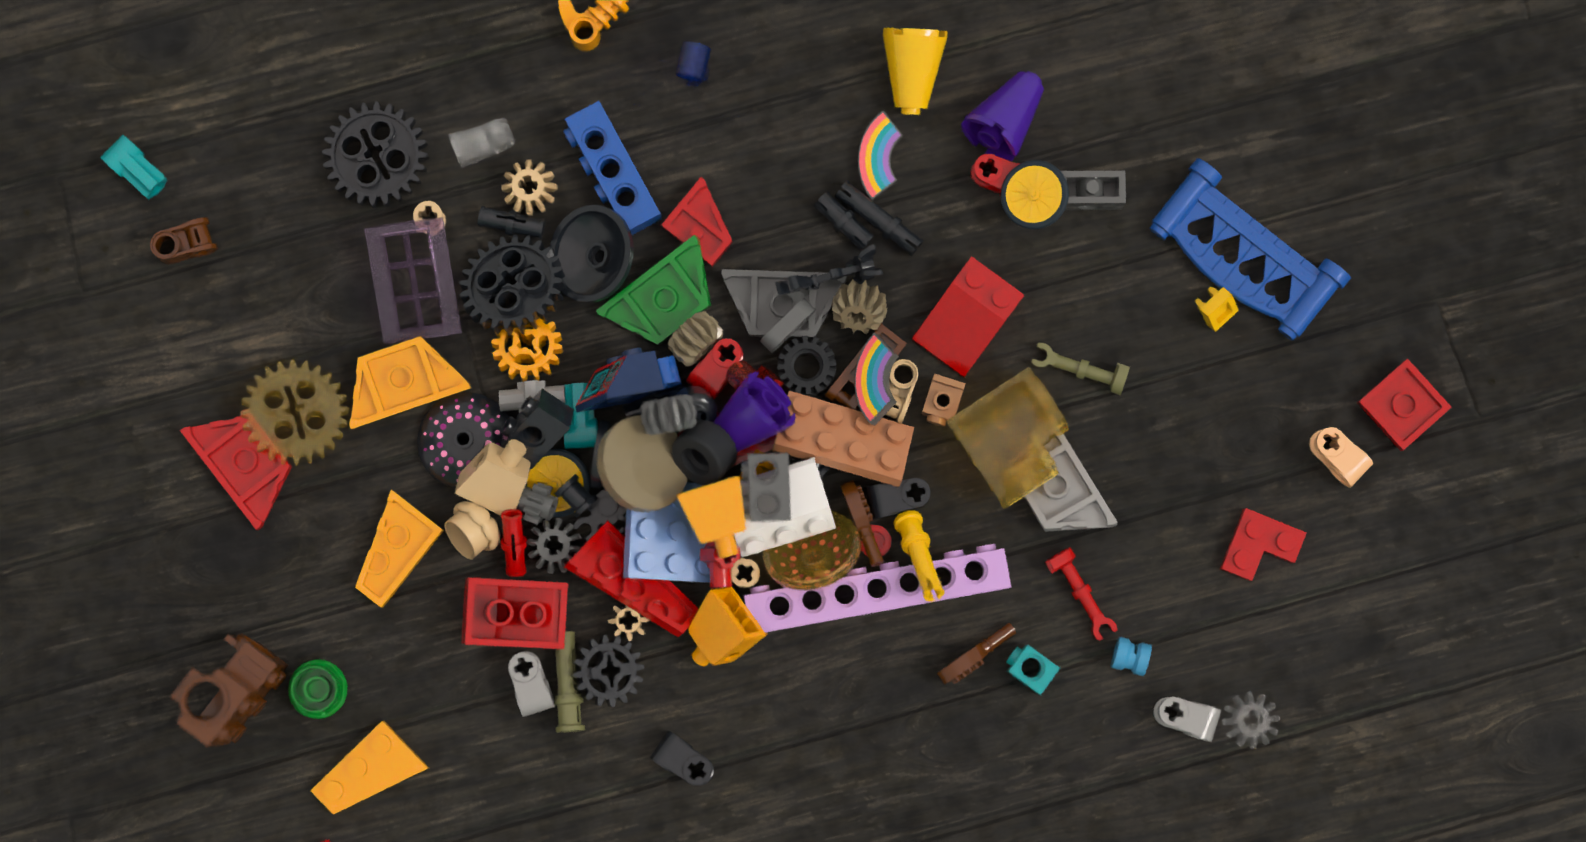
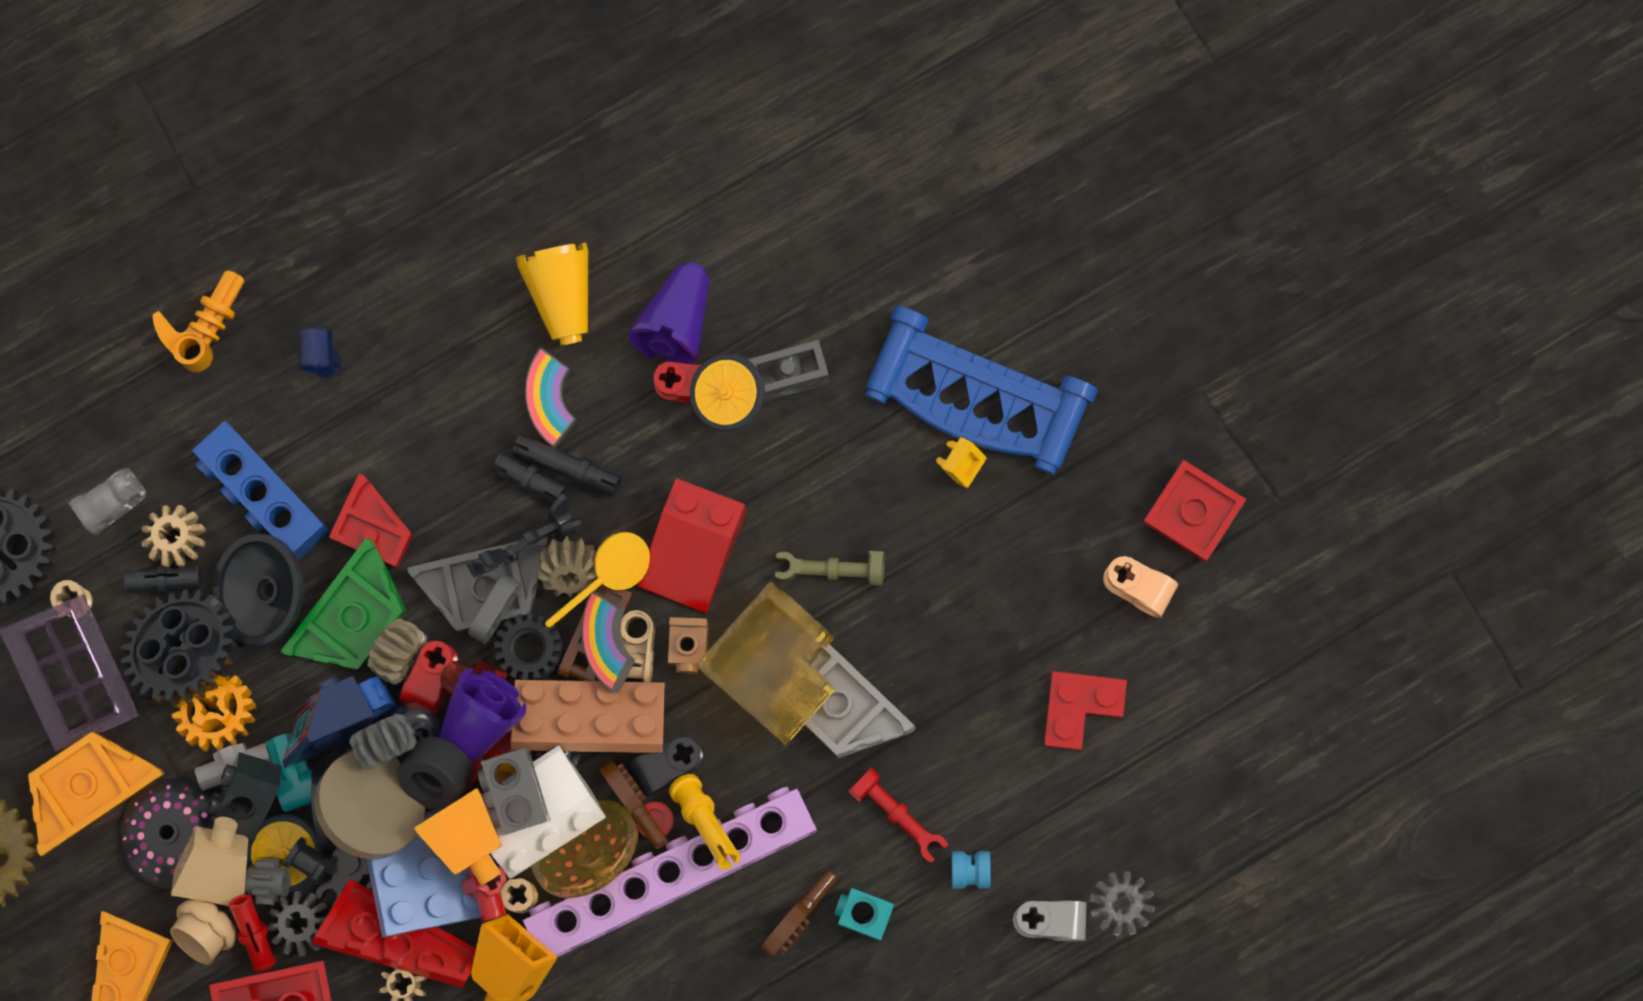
camera: 10 degrees left, 5 degrees down
none -> yellow piece [545,532,650,628]

